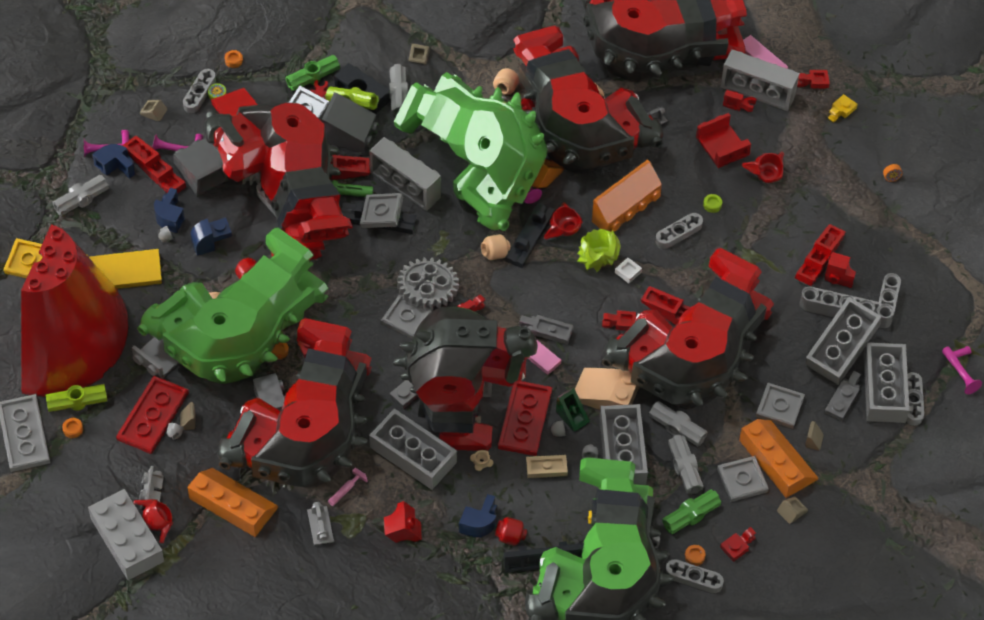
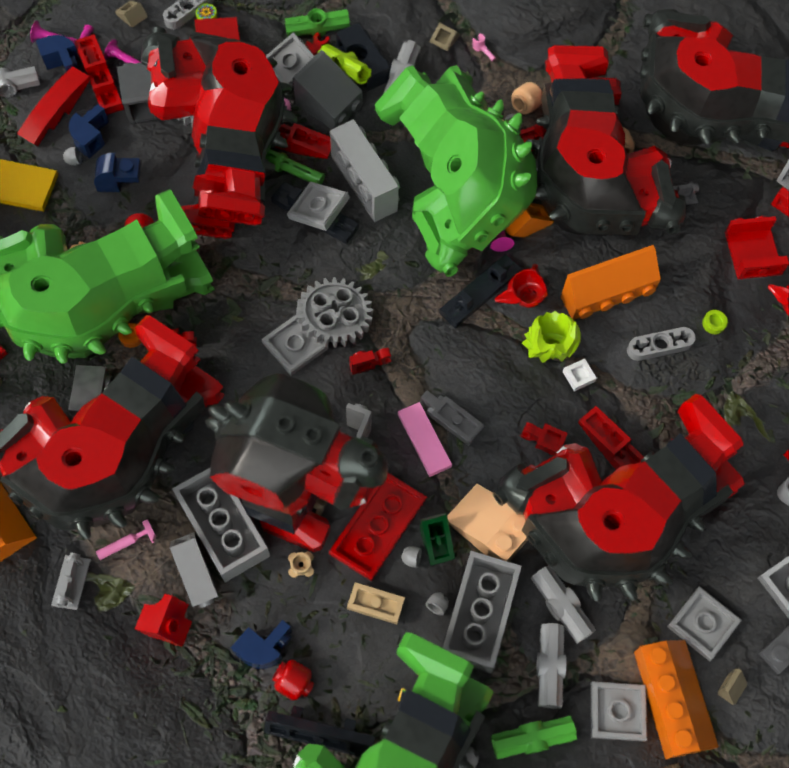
camera: 20 degrees right, 10 degrees up
light nougat head [481,234,510,260] -> none
none -> red slope [17,66,91,147]
none -> light grey slope [170,532,218,608]
none -> bright pink hand [473,34,496,62]

